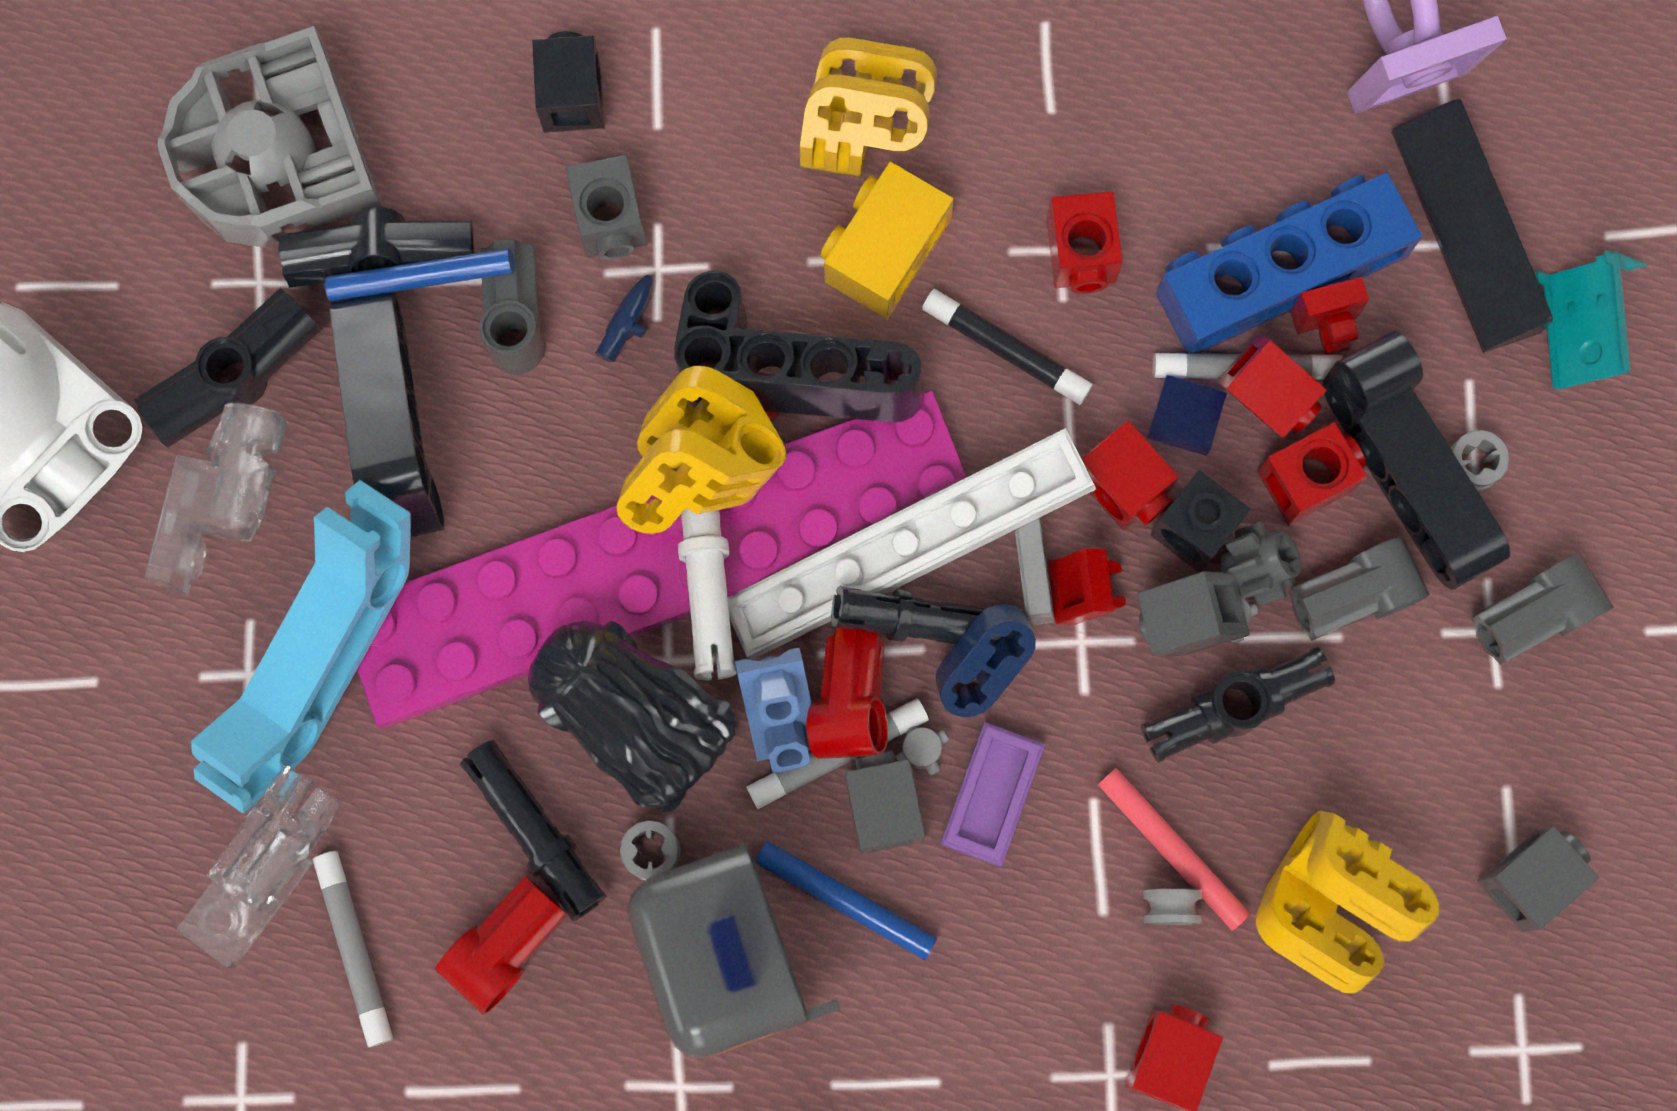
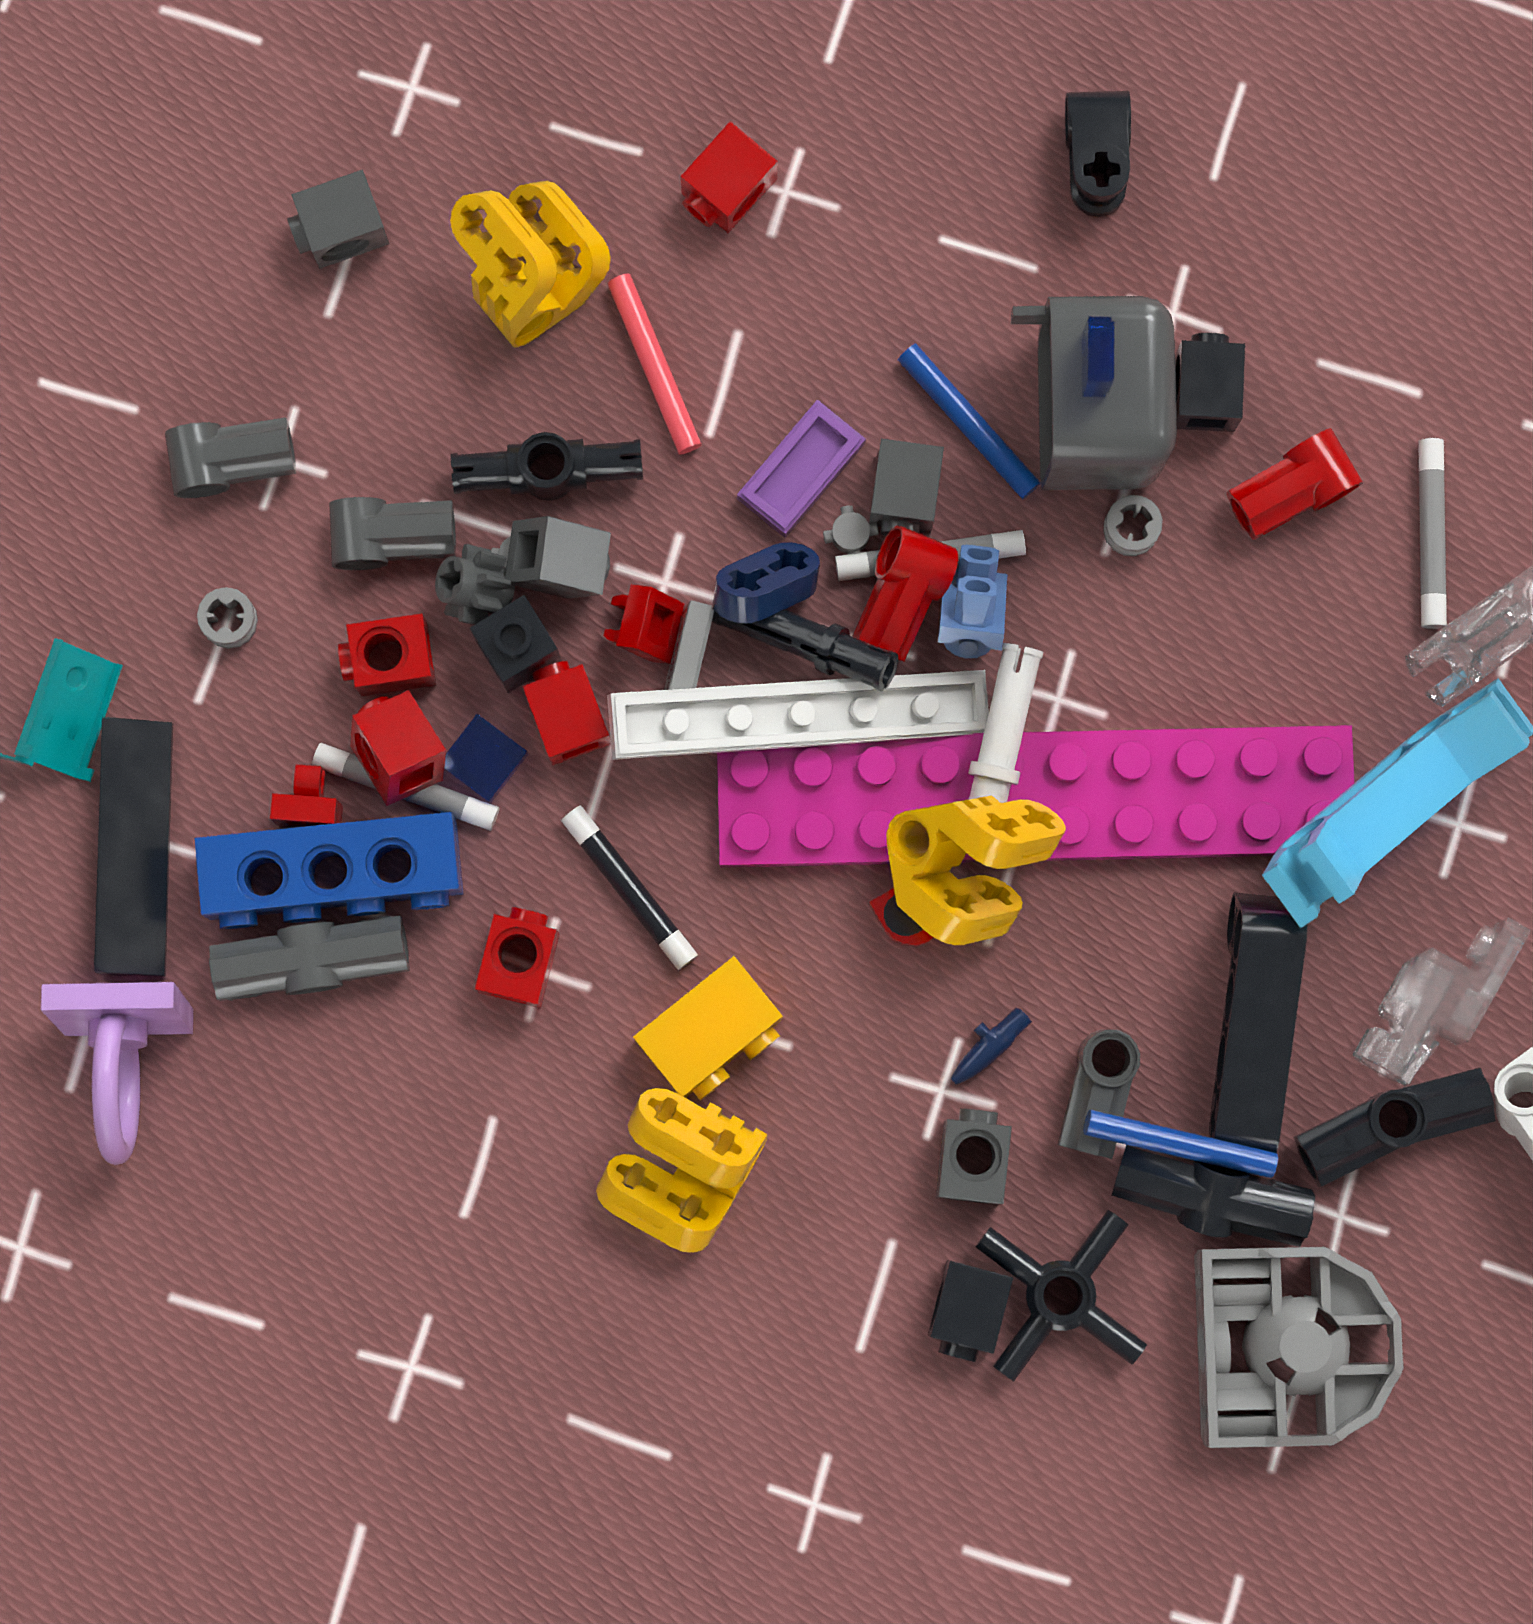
camera: 165 degrees left, 5 degrees up
black pin [460,740,607,921] -> none
black hair [528,620,735,812] -> none
black beam [674,270,924,422] -> none
light grey bush [1142,889,1203,925] -> none
black beam [1322,330,1510,590] -> none
none -> dark grey piece [209,916,410,1001]
none -> black bar [975,1210,1147,1382]
none -> black brick [1175,333,1245,432]

